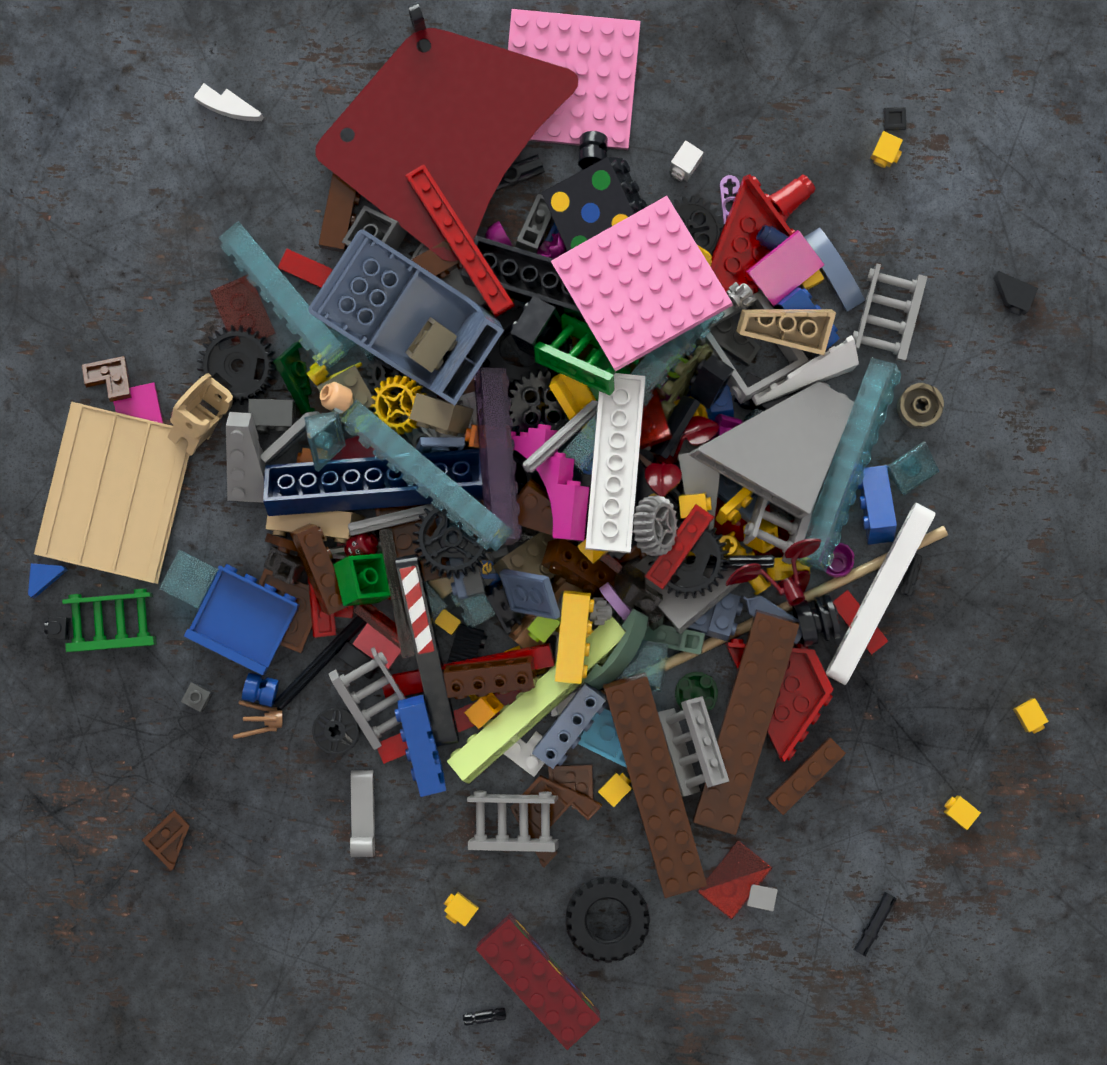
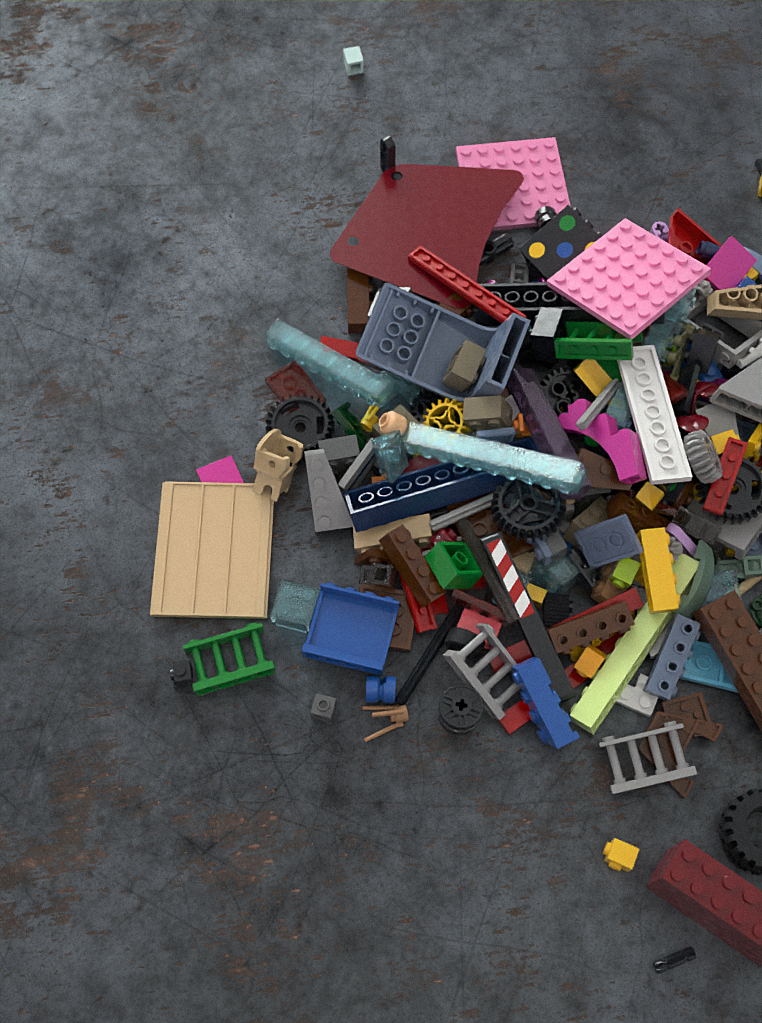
camera: 15 degrees left, 20 degrees down
blue slope [28,563,68,598] -> none
plate [82,356,132,402] -> none
reddish brown wing [142,809,189,871] -> none
white slope [194,83,264,121] -> none
light grey beam [350,770,375,858] -> none
yellow brick [598,773,632,807] -> none
white brick [669,140,704,182] -> none
red plant [769,175,815,219] -> none

